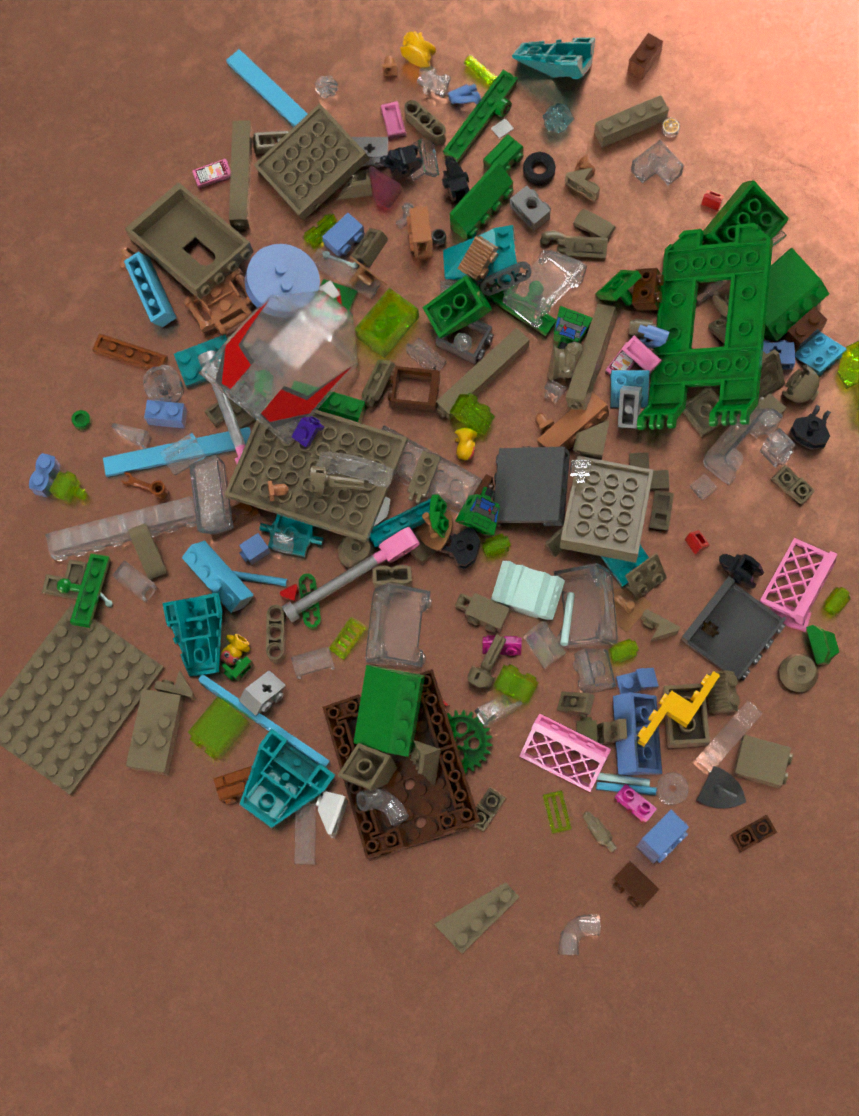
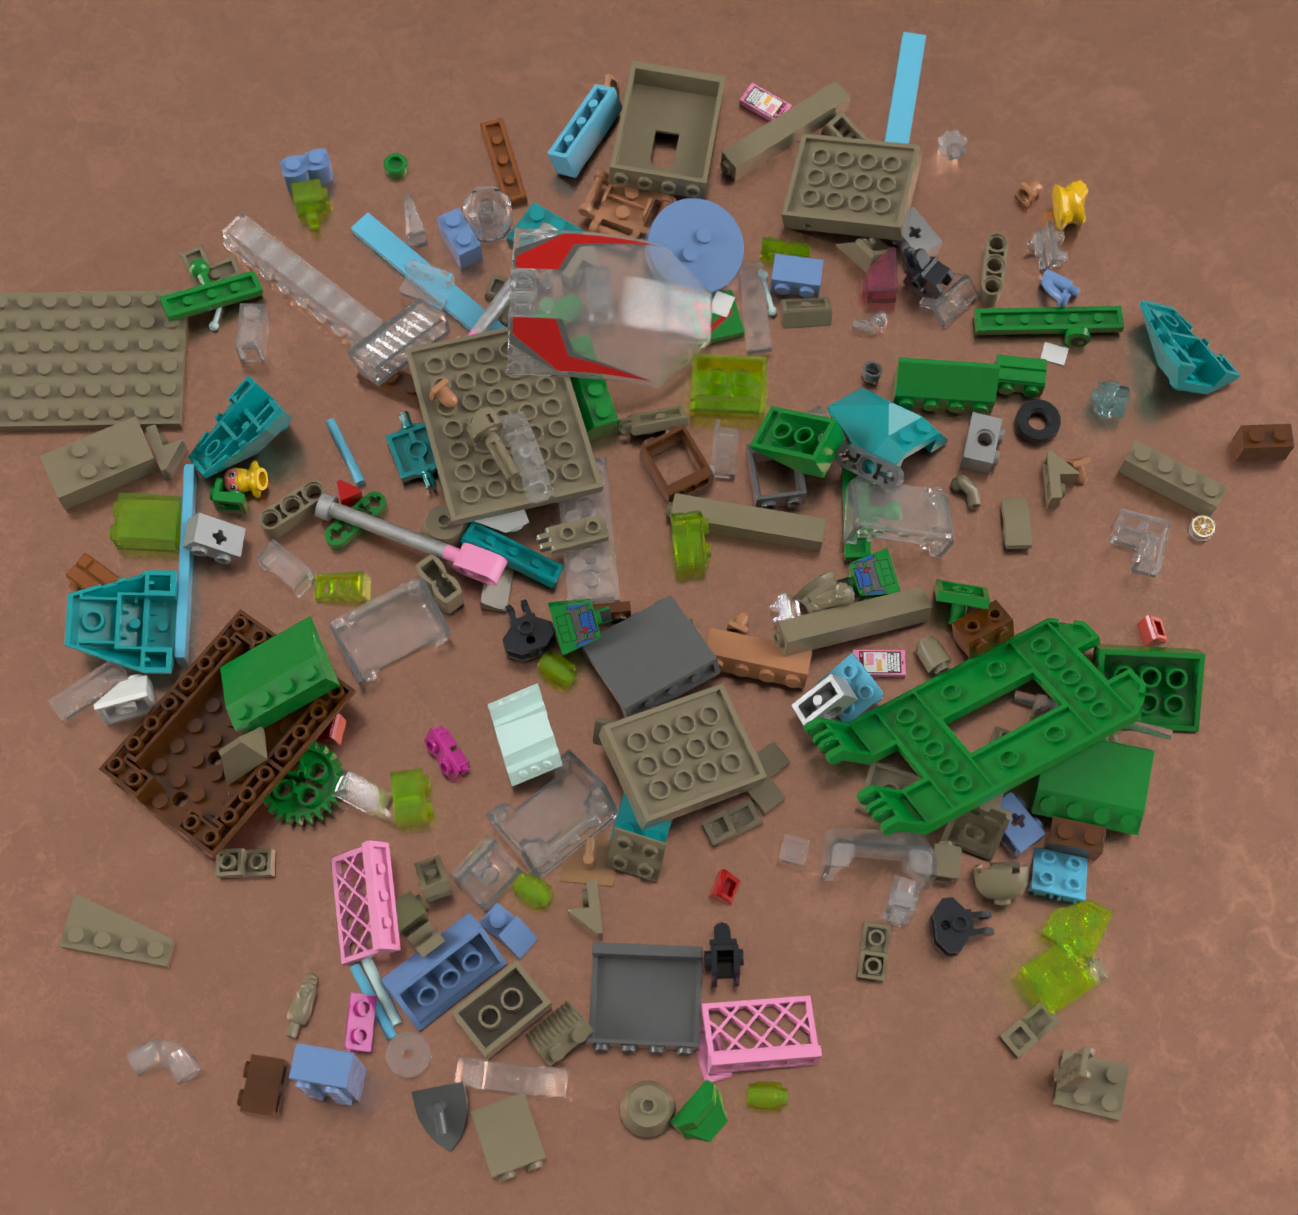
camera: 45 degrees right, 5 degrees down
dark orange brick [121,472,168,499] -> none
dark tan beam [128,523,167,580] -> none
medium azure brick [182,541,254,613] -> none
medium blue brick [239,533,271,565] -> none
clear tile [273,530,294,555] -> none
dark purple bracket [292,416,324,447] -> none
dark tan slope [338,743,397,791] -> none
medium nougat shield [348,257,387,287] -> none
clear cylinder [356,789,409,826] -> none
bright pink tile [380,101,406,139] -> none
nougat brick [406,206,433,258] -> none
medium nougat shield [417,511,453,551] -> none
green slope [430,495,449,538] -> none
black hinge [442,156,470,201] -> none
clear plate [453,333,472,352] -> none
yellow animal [455,428,477,461] -> none
dark tan brick [455,593,510,633] -> none
medium nougat brick [457,236,499,281] -> none
clear neon green pin [464,55,497,86] -> none
dark tan piece [467,634,507,689] -> none
clear brick [523,621,566,669] -> none
clear neon green tile [543,790,572,834] -> none
dark tan hinge [557,236,608,258] -> none
light aqua bar [560,592,575,646] -> none
clear tile [570,460,591,483] -> none
dark tan slope [573,420,609,460] -> none
bright pink tile [622,335,662,375] -> none
yellow bracket [637,671,720,747] -> none
medium blue plant [638,324,670,348] -> none
dark brown plate [701,621,720,638] -> none
reddish brown slope [731,815,777,852] -> none

